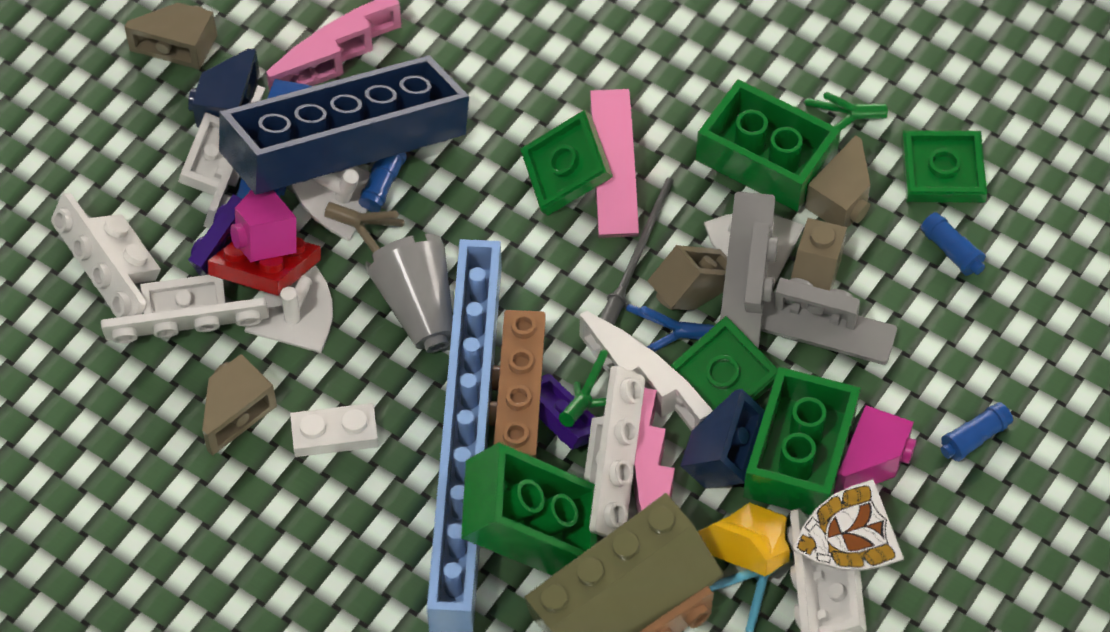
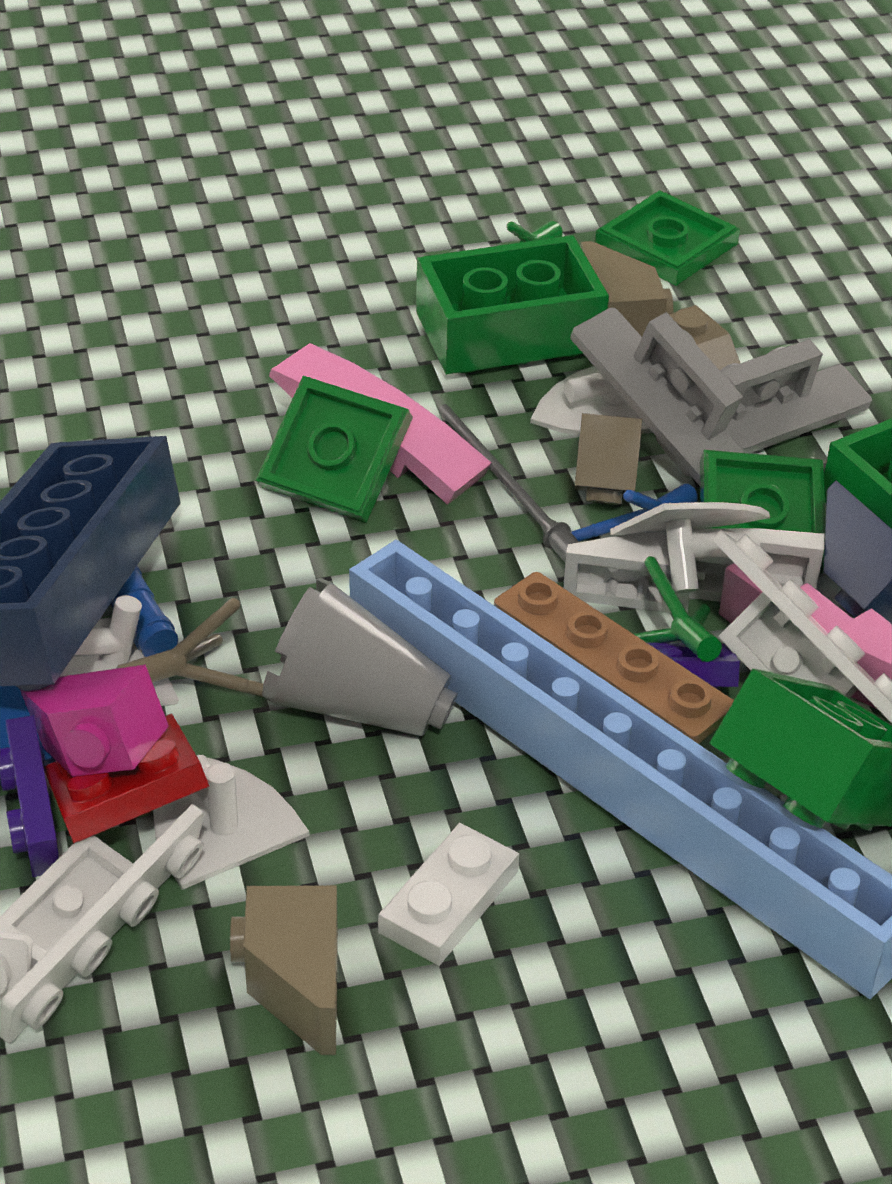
camera: 50 degrees left, 15 degrees down
blue piece [920,212,986,276] -> none
none -> white shield [610,502,770,593]

